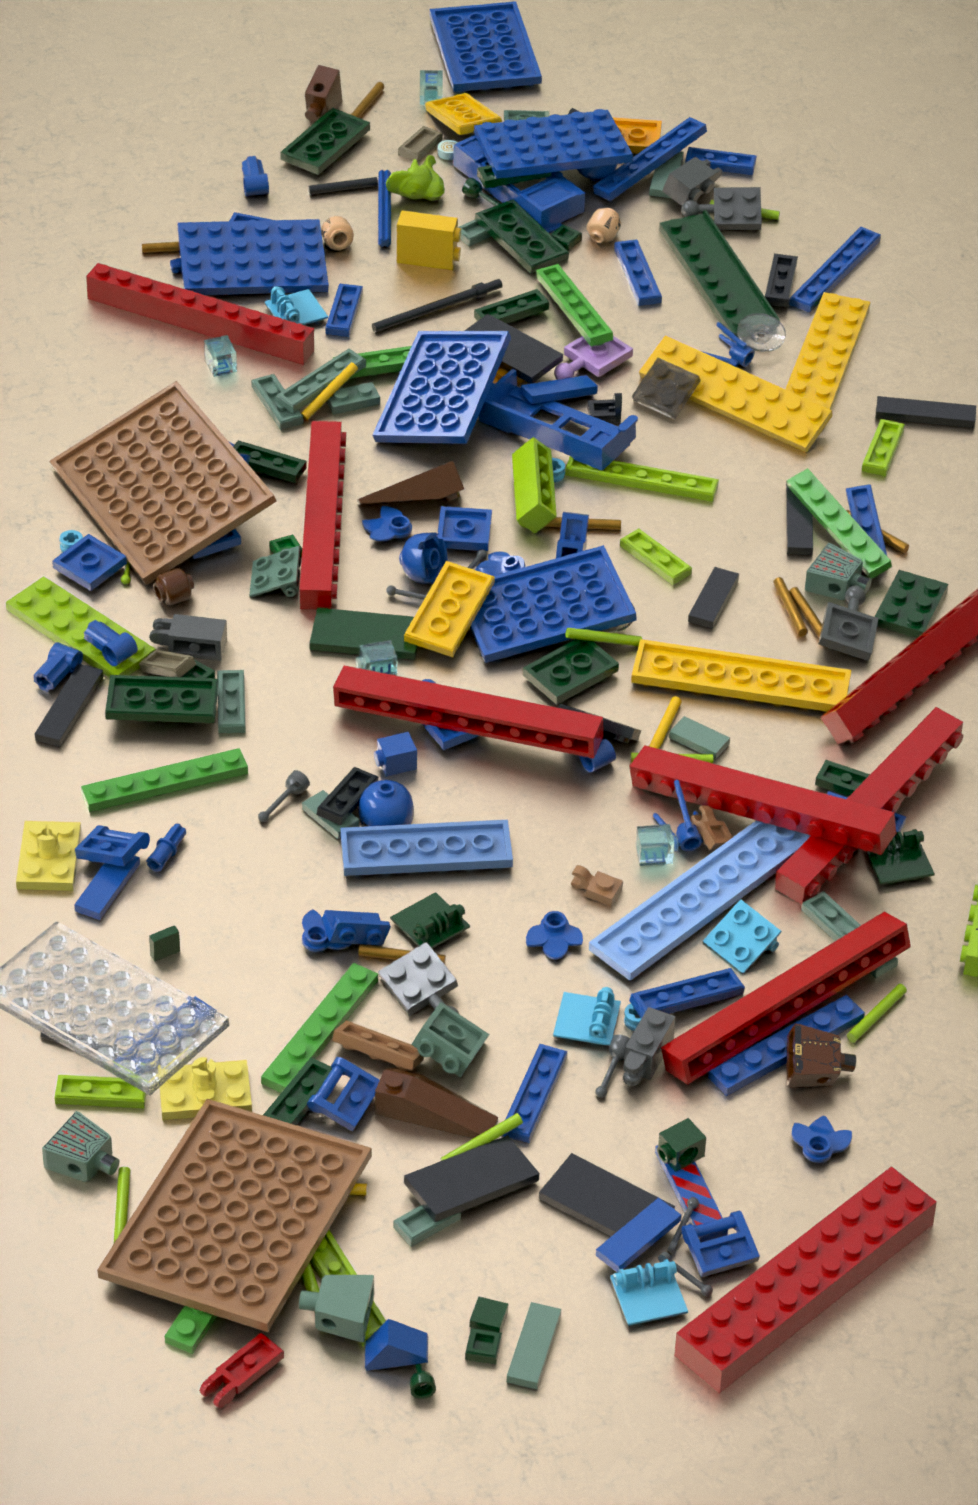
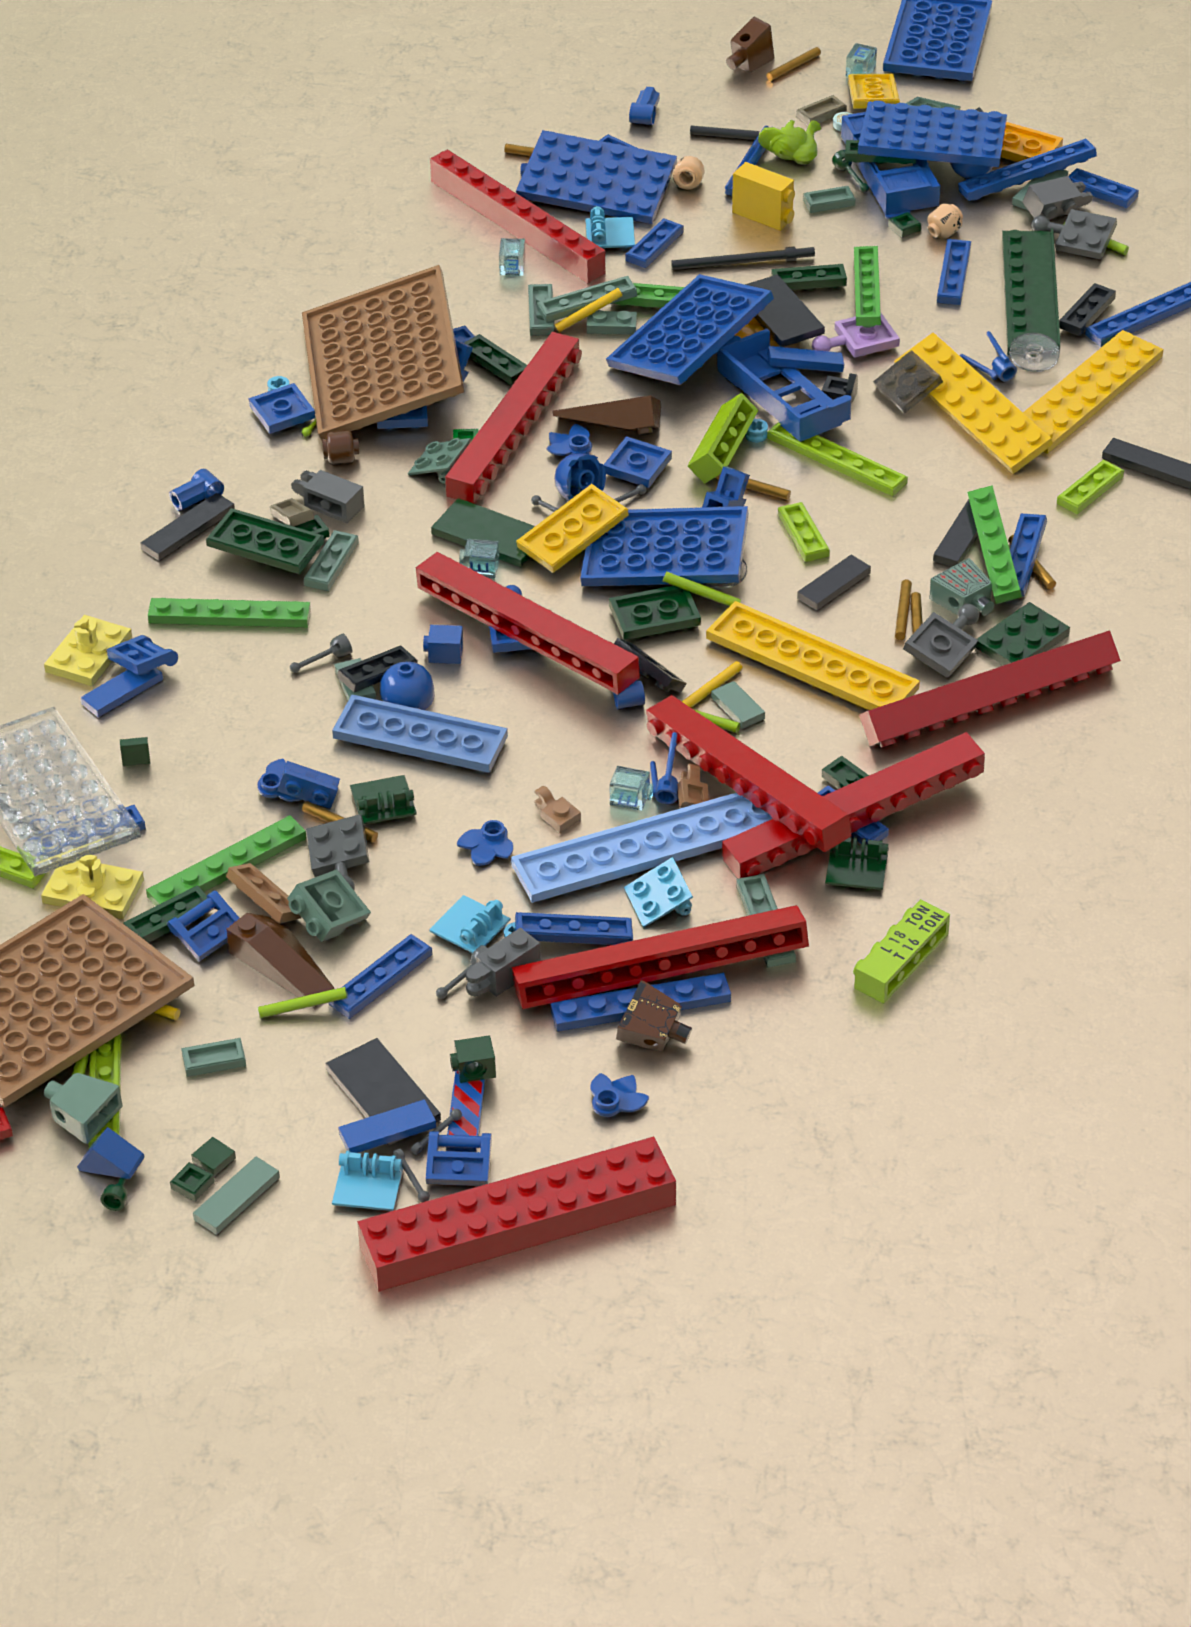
camera: 25 degrees right, 0 degrees up
lime plate [6,576,156,678] -> none
blue piece [84,620,138,666] -> none
blue axle [146,823,186,872] -> none
dark green plate [280,107,370,175] -> none
black tile [404,1135,540,1222] -> none
dark green tile [475,199,569,274] -> none
blue plate [475,551,526,576] -> none
lime bar [847,984,907,1043] -> none

